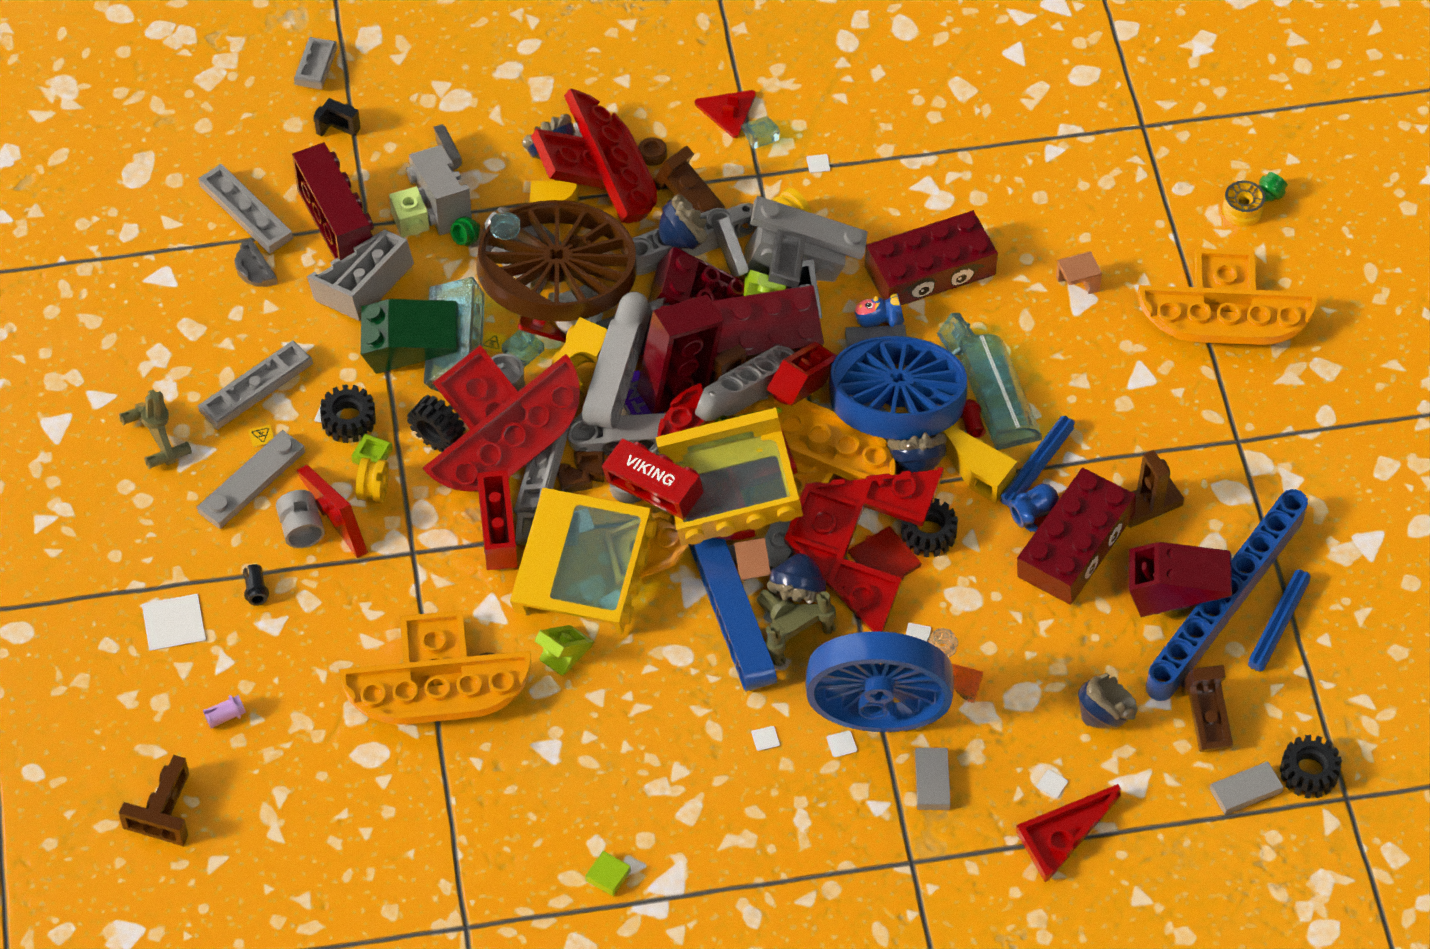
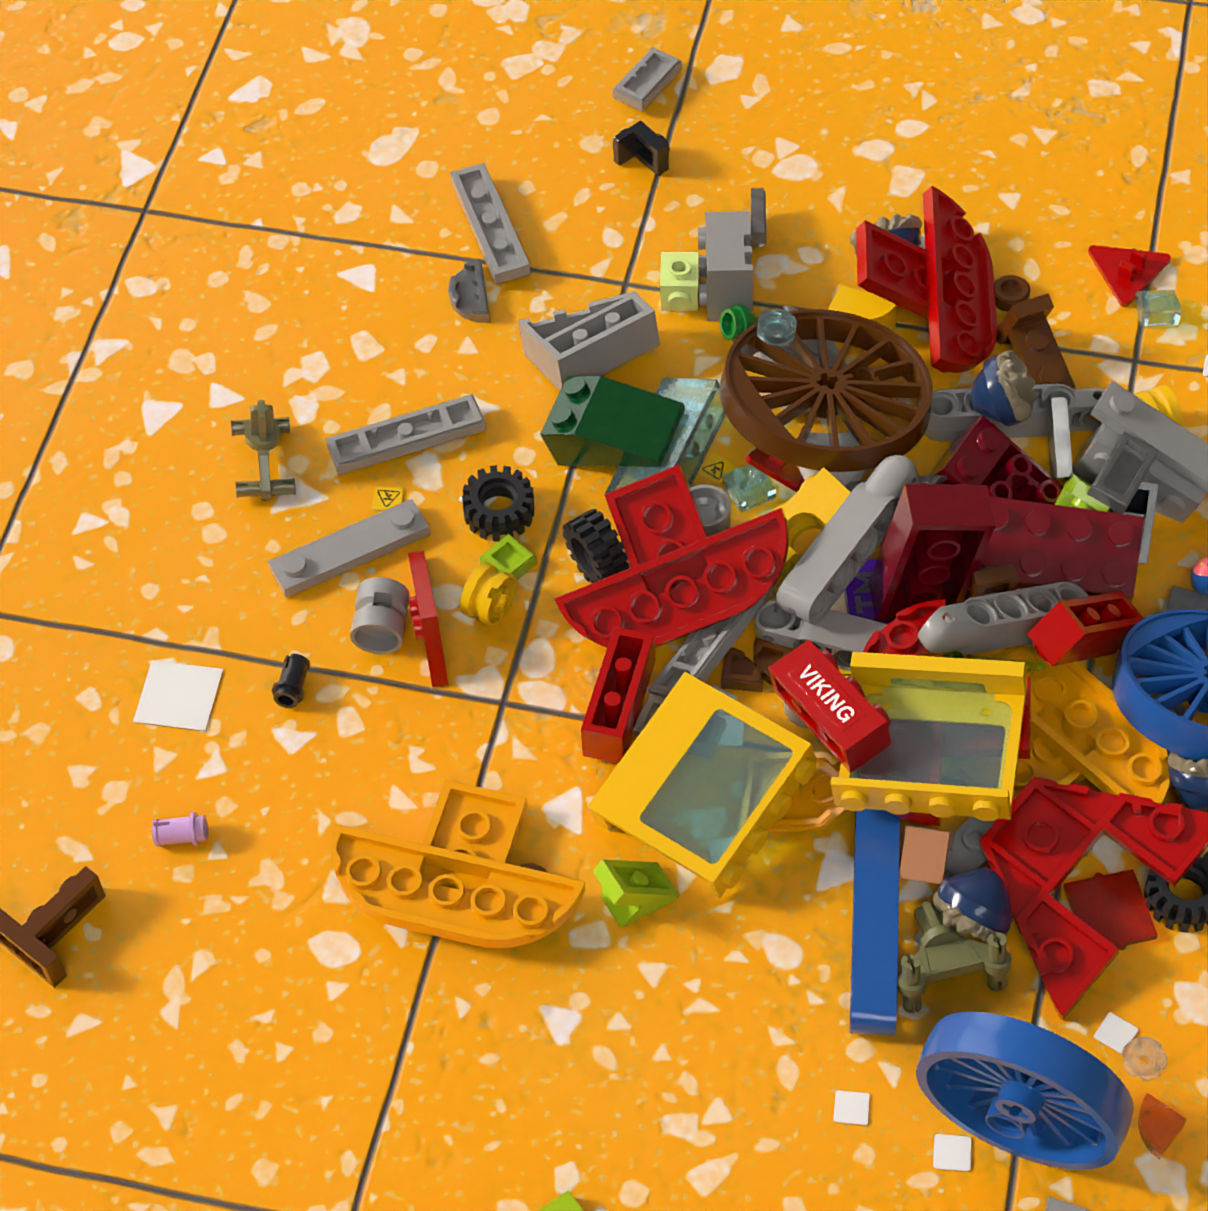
camera: 25 degrees right, 0 degrees up
dark red brick [292,142,374,260] -> none

